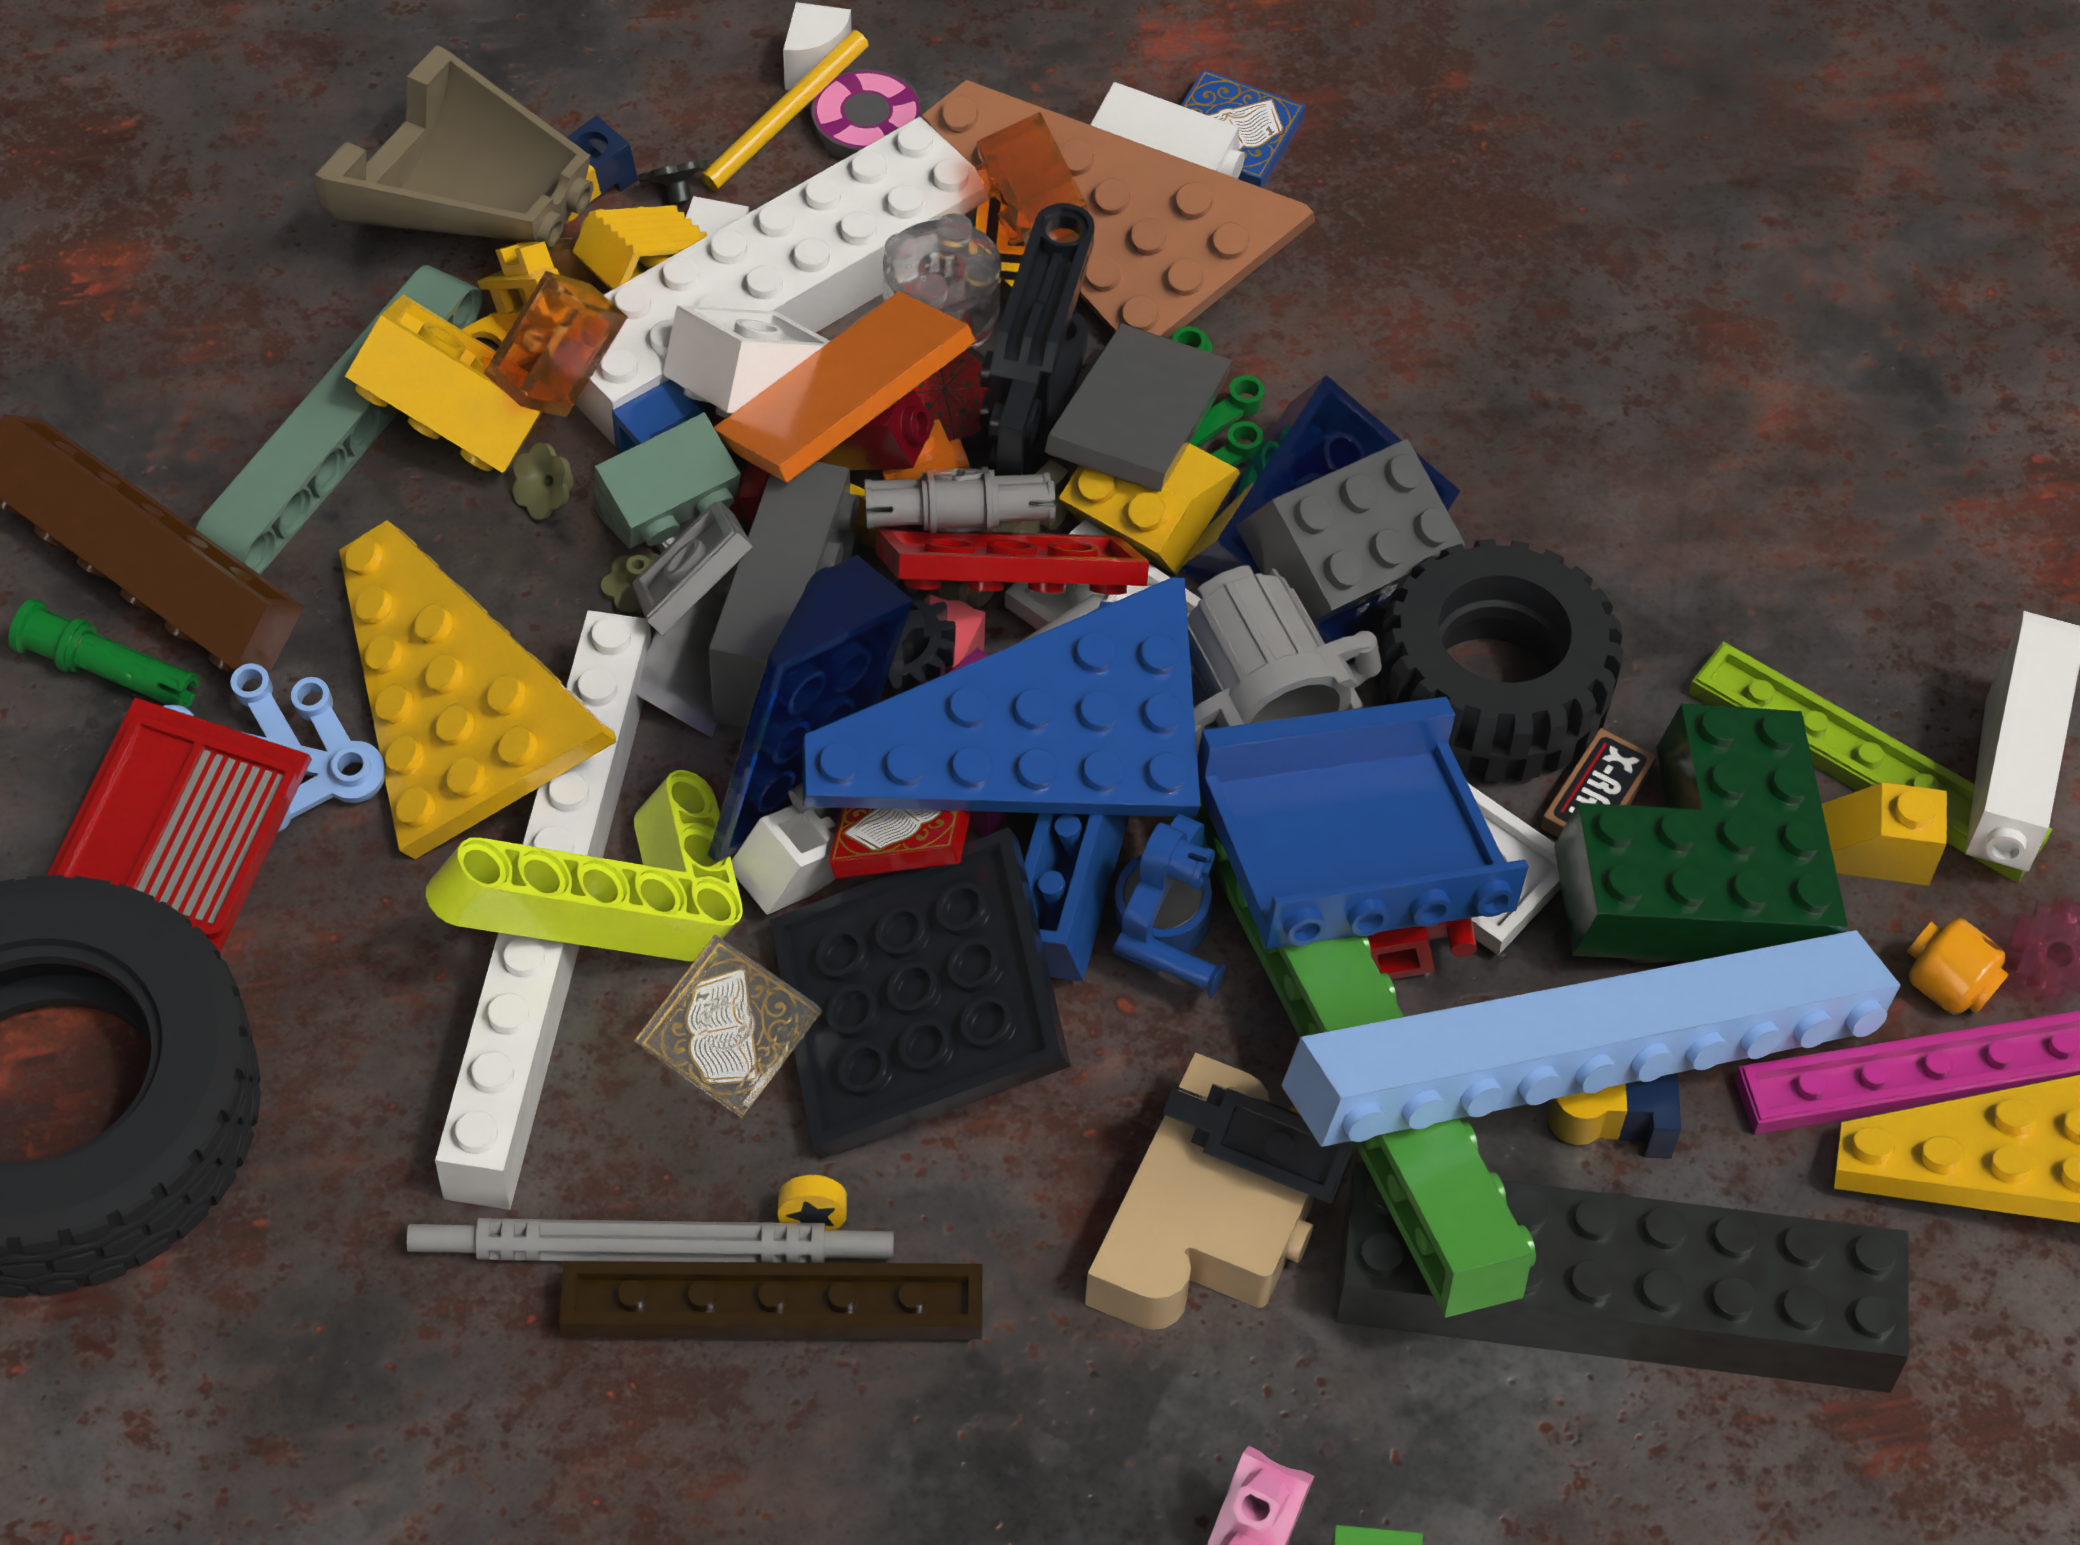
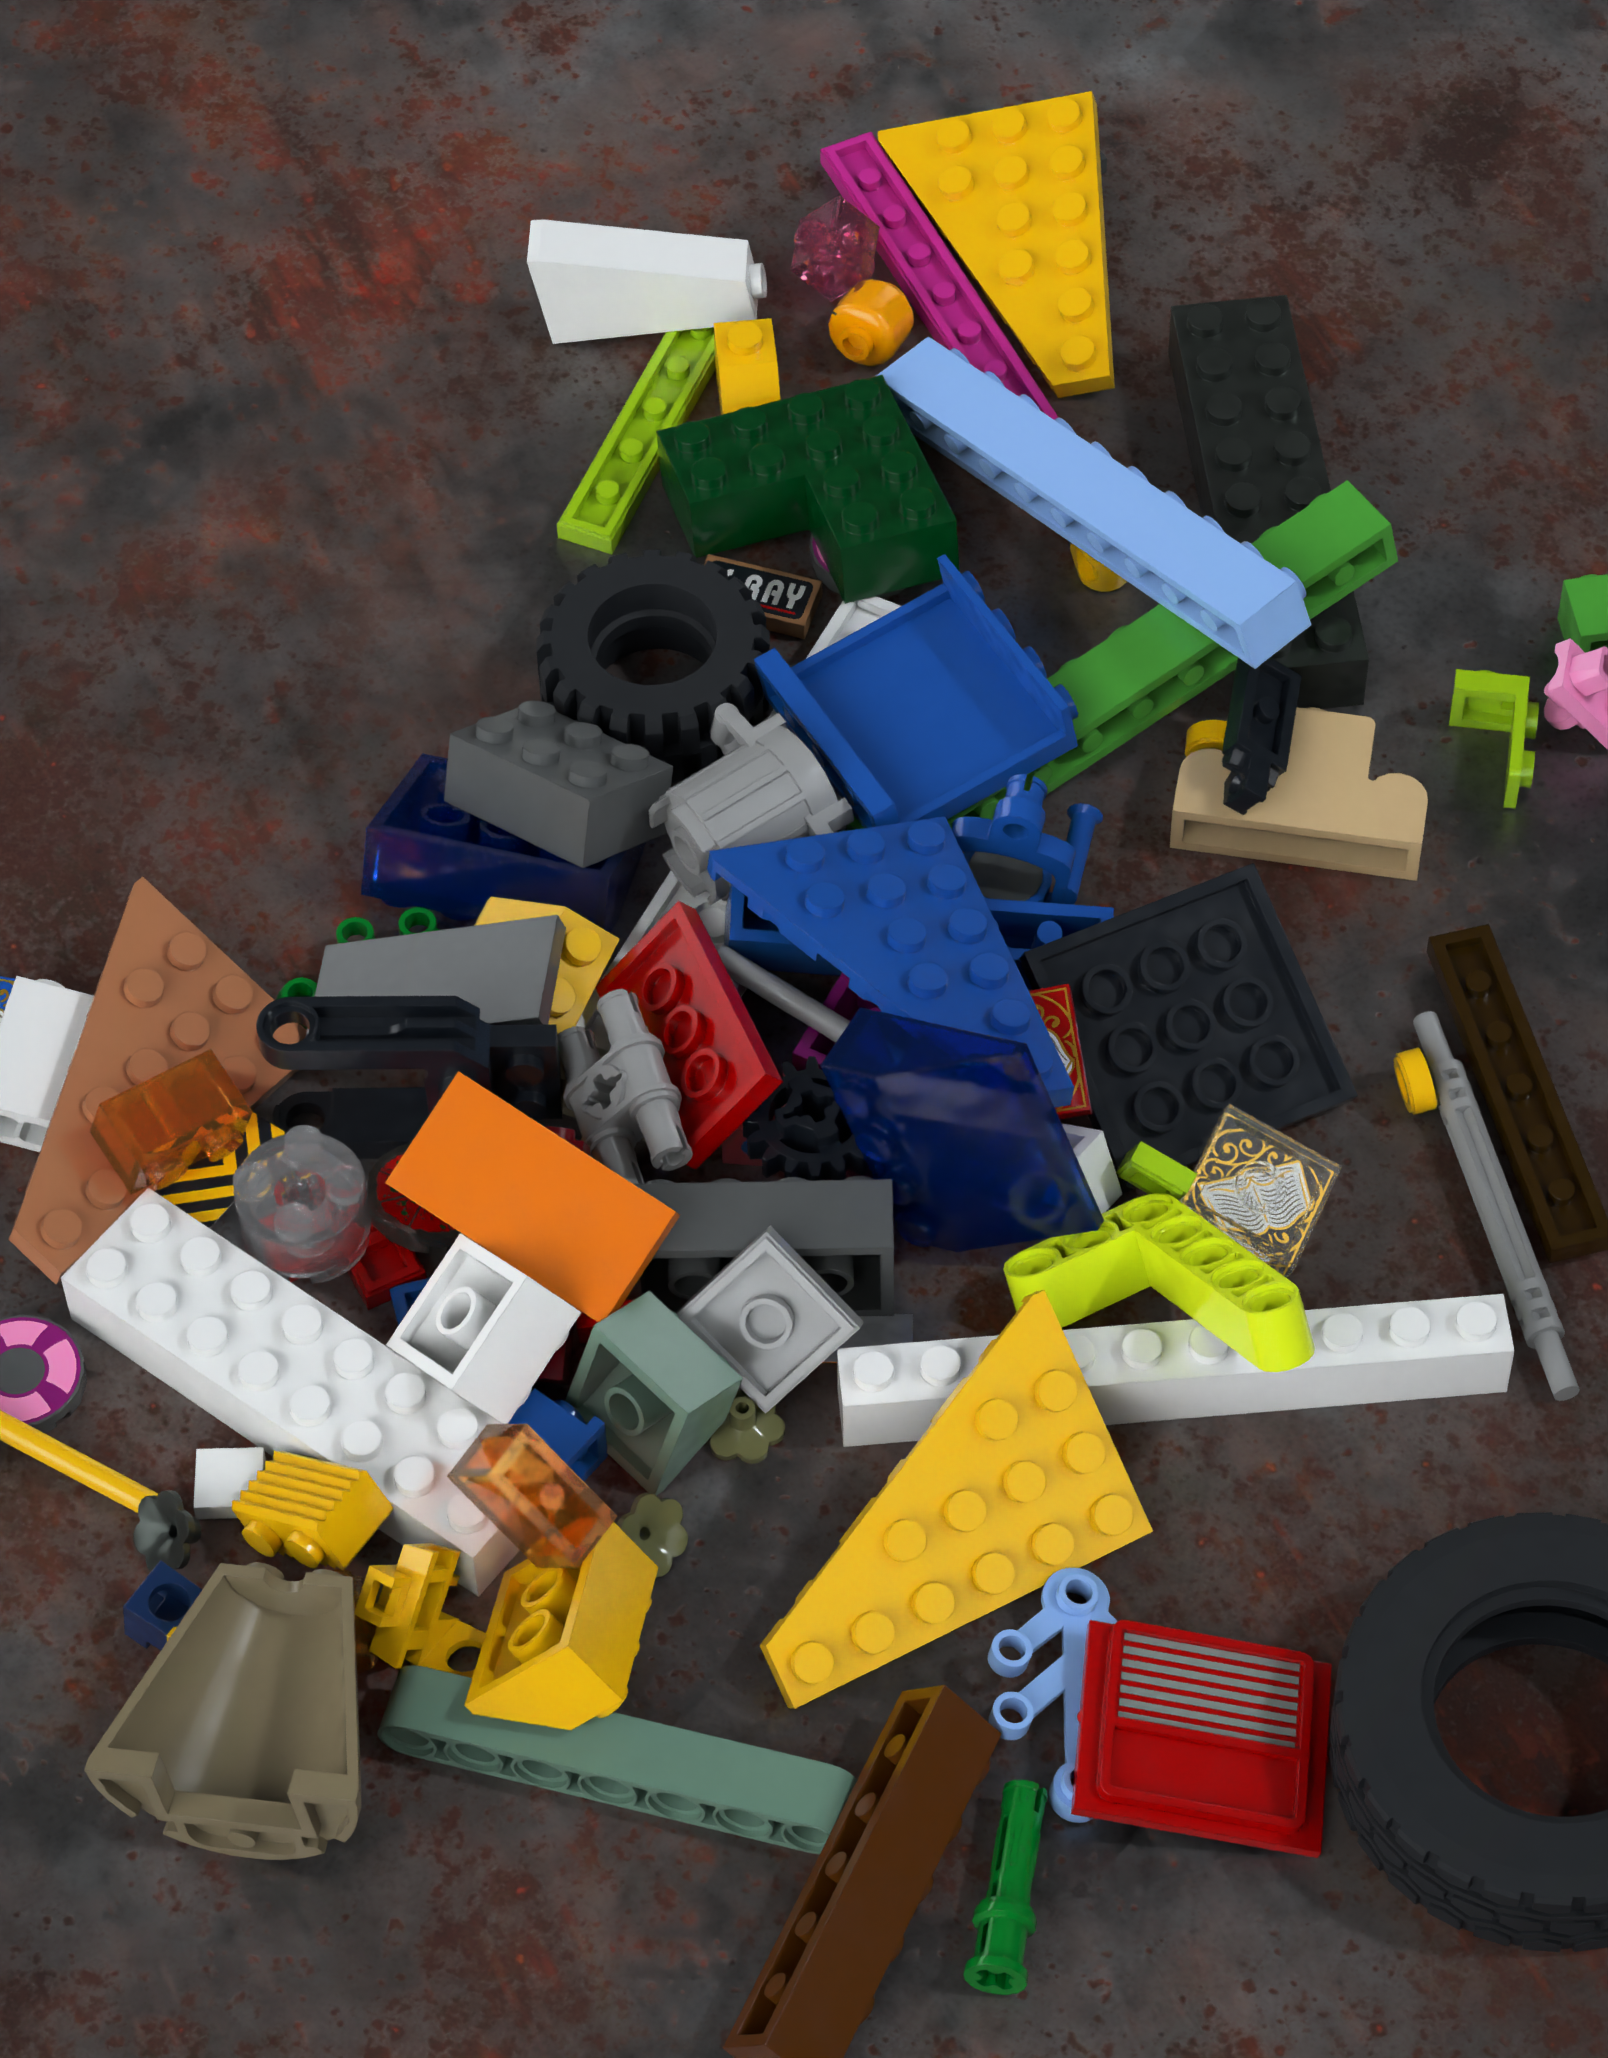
camera: 100 degrees left, 0 degrees up
none -> lime tile [1116,1141,1197,1200]
none -> lime bracket [1449,669,1539,809]

